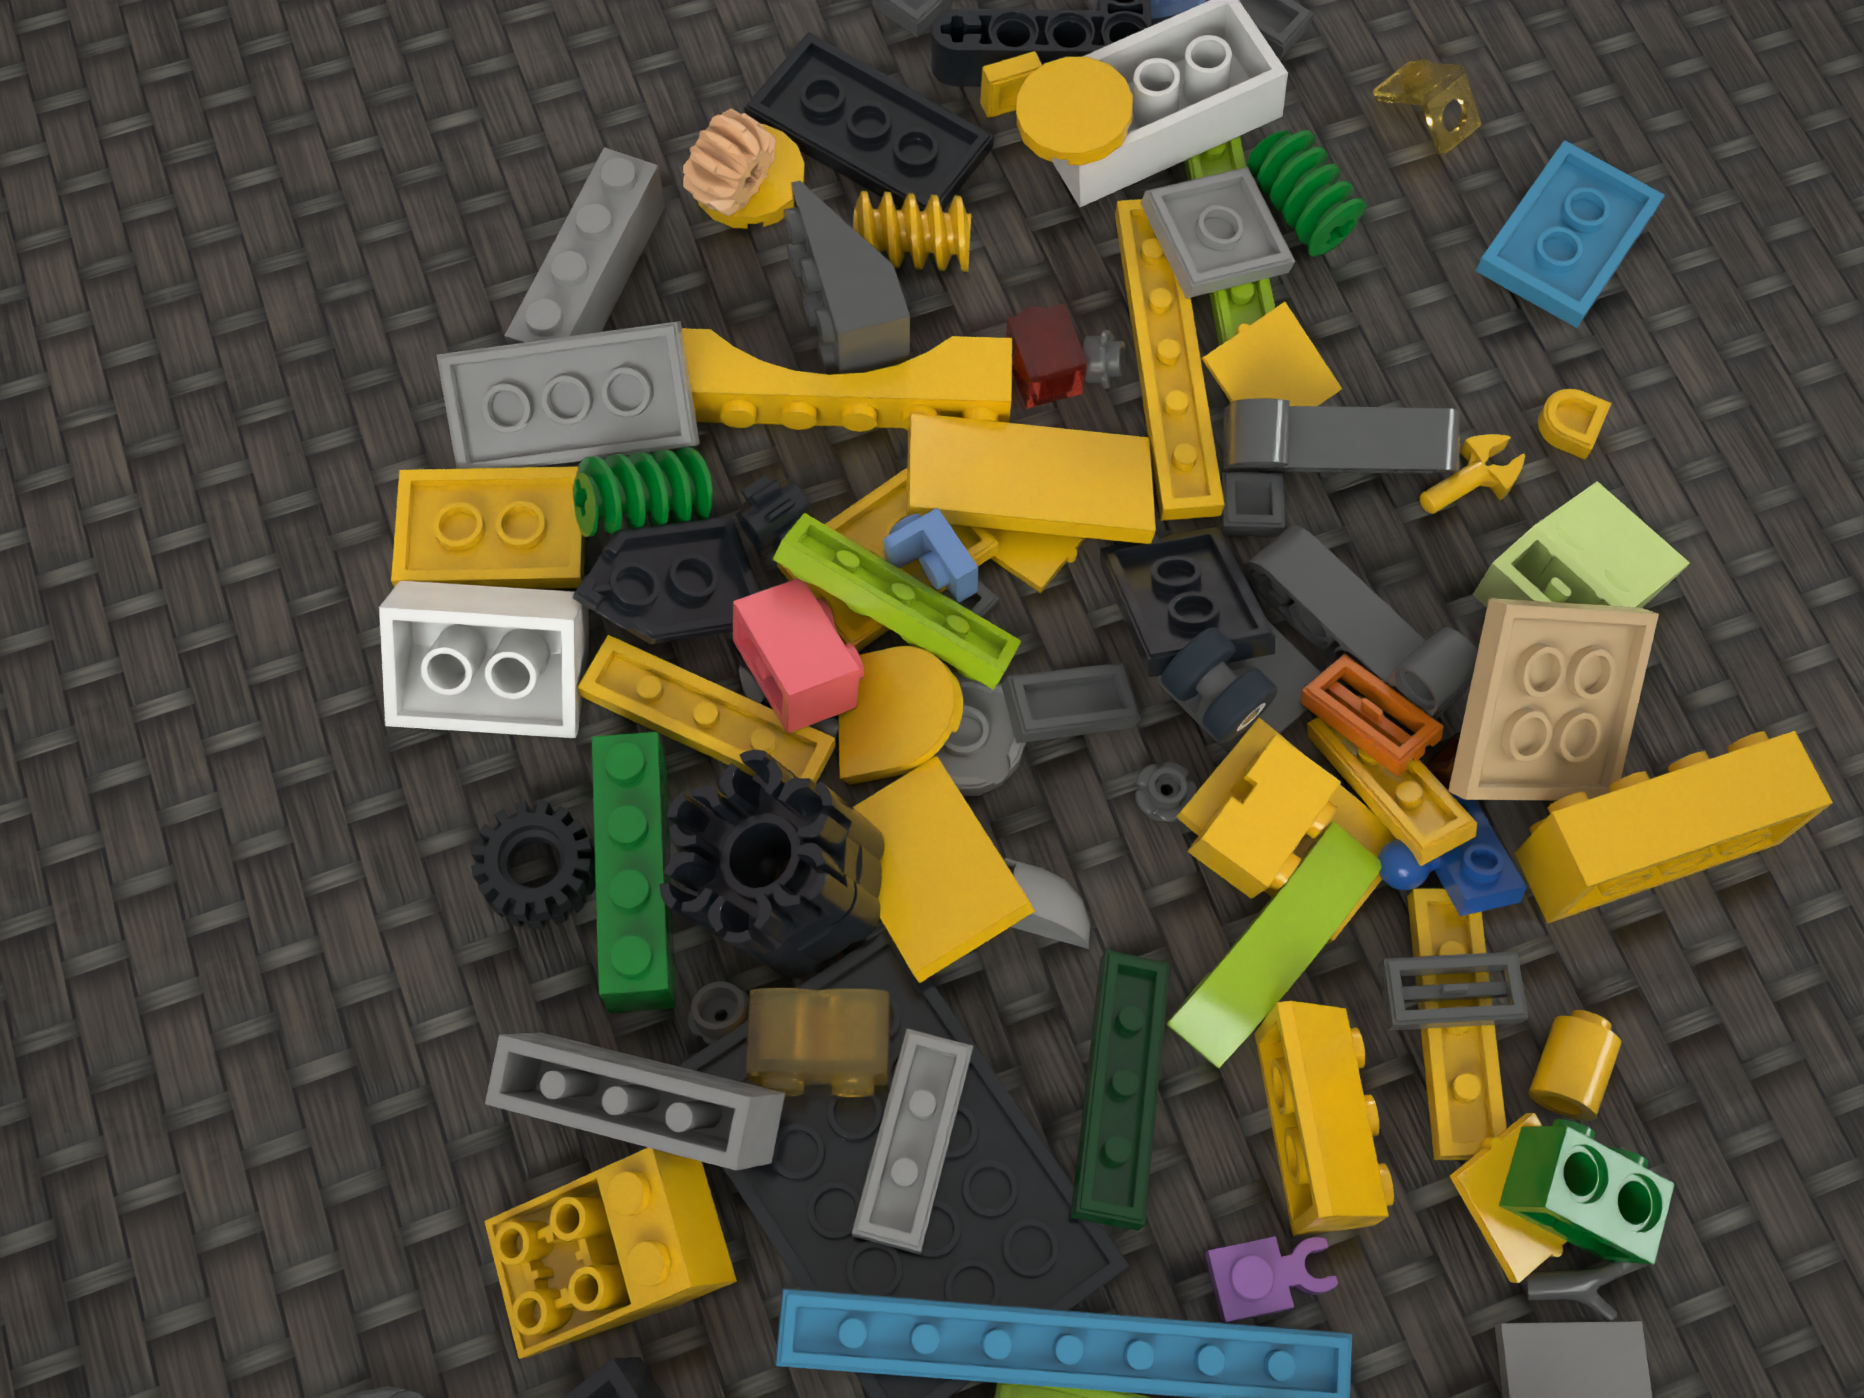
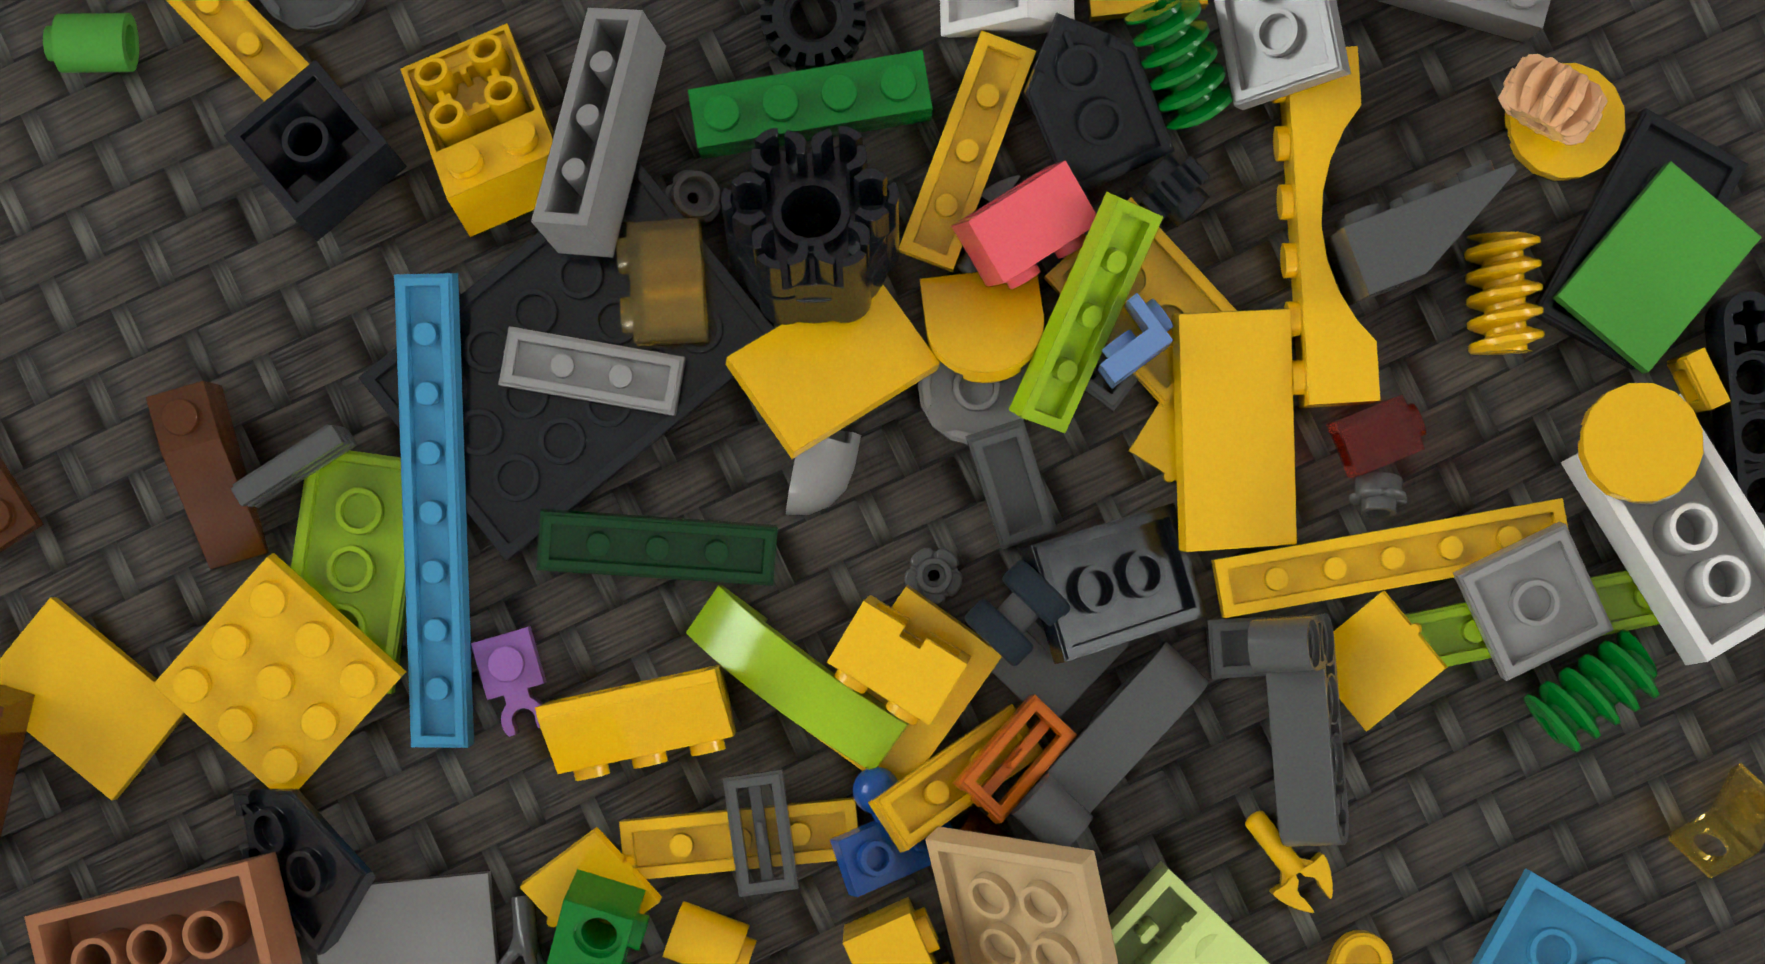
camera: 85 degrees right, 20 degrees up
none -> bright green tile [1553,161,1762,374]

